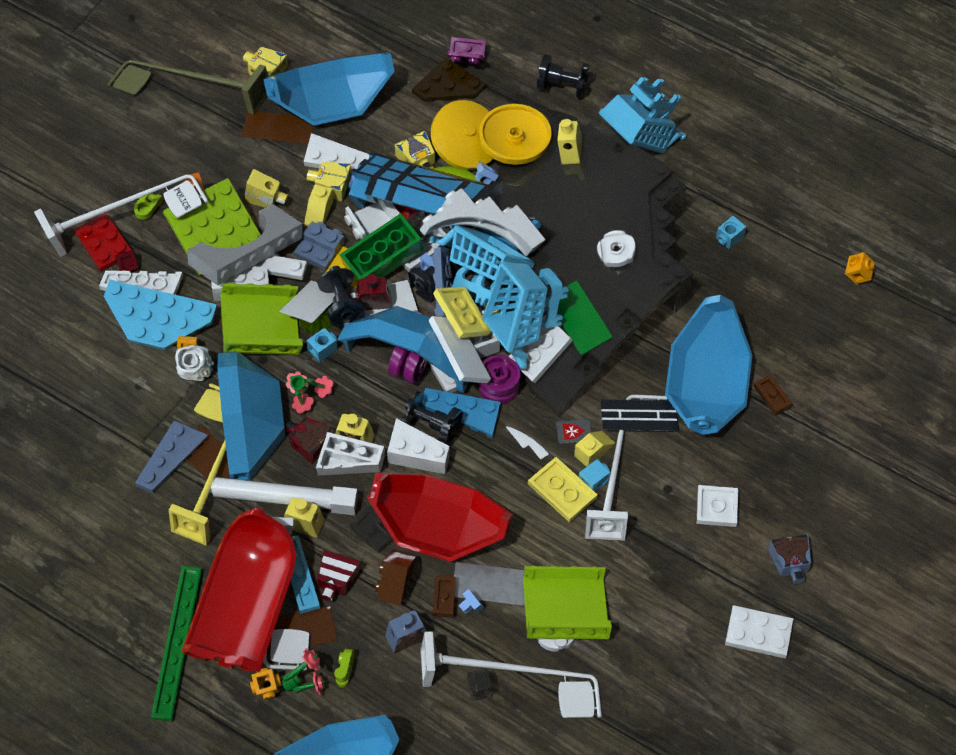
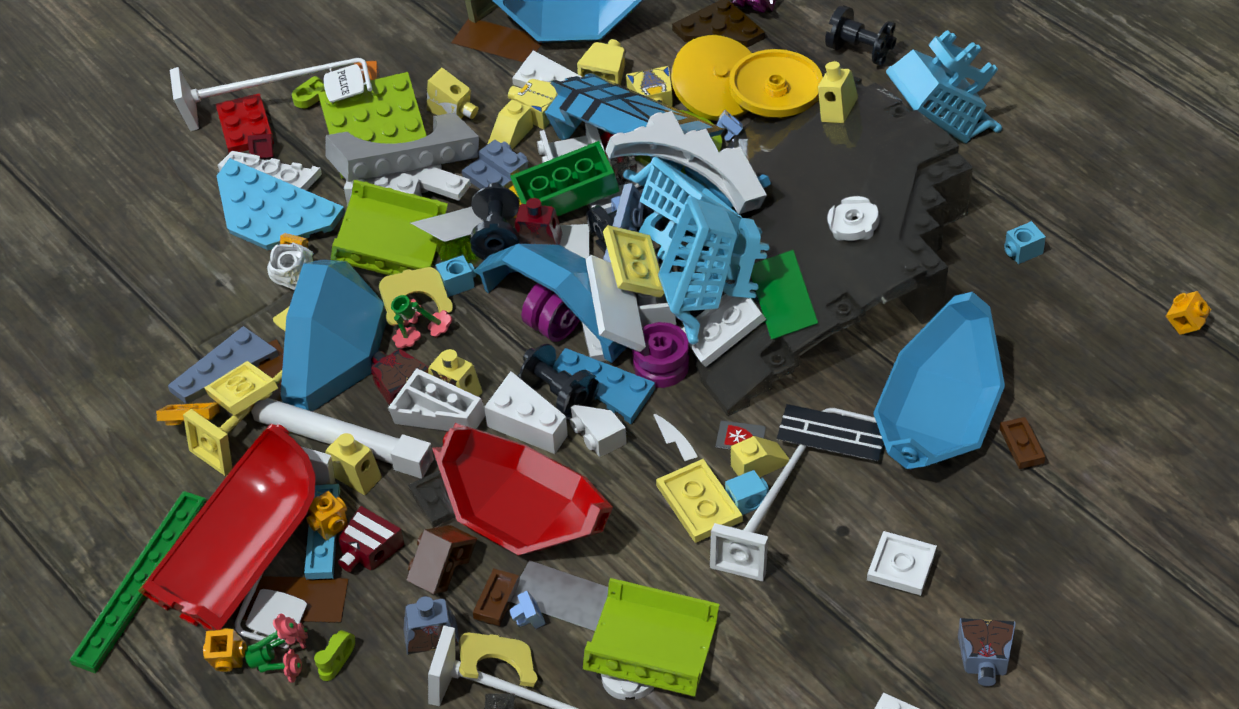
camera: 20 degrees right, 10 degrees down
none -> light orange plate [156,402,220,425]
none -> light yellow plate [204,361,278,416]
none -> light orange brick [306,491,348,541]
none -> light yellow piece [379,267,453,326]
none -> light yellow piece [459,632,537,687]
none -> white slope [570,405,626,458]
none -> light yellow torso [577,39,625,85]

